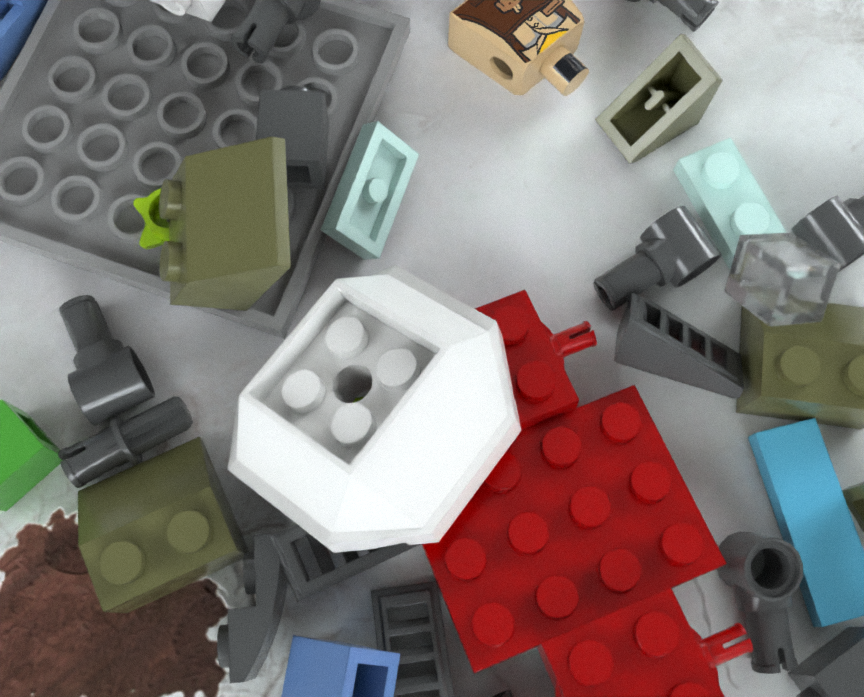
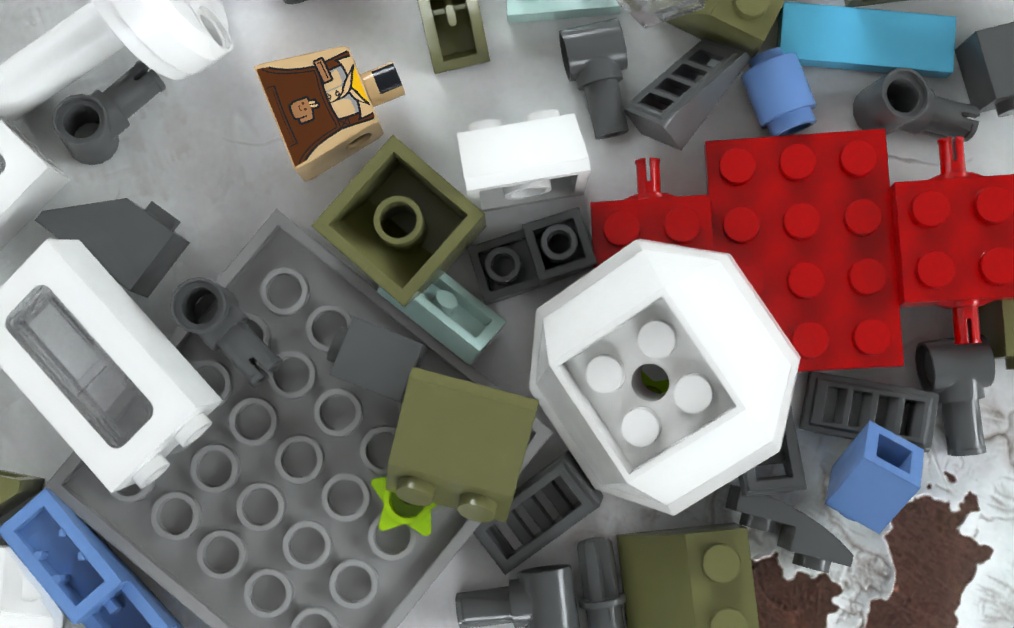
camera: 65 degrees left, 10 degrees up
none -> olive slope [311,135,487,308]
none -> white slope [457,109,591,212]
none -> dark grey slope [467,207,597,305]
none -> dark grey slope [473,450,603,575]
none -> medium blue brick [741,47,817,136]

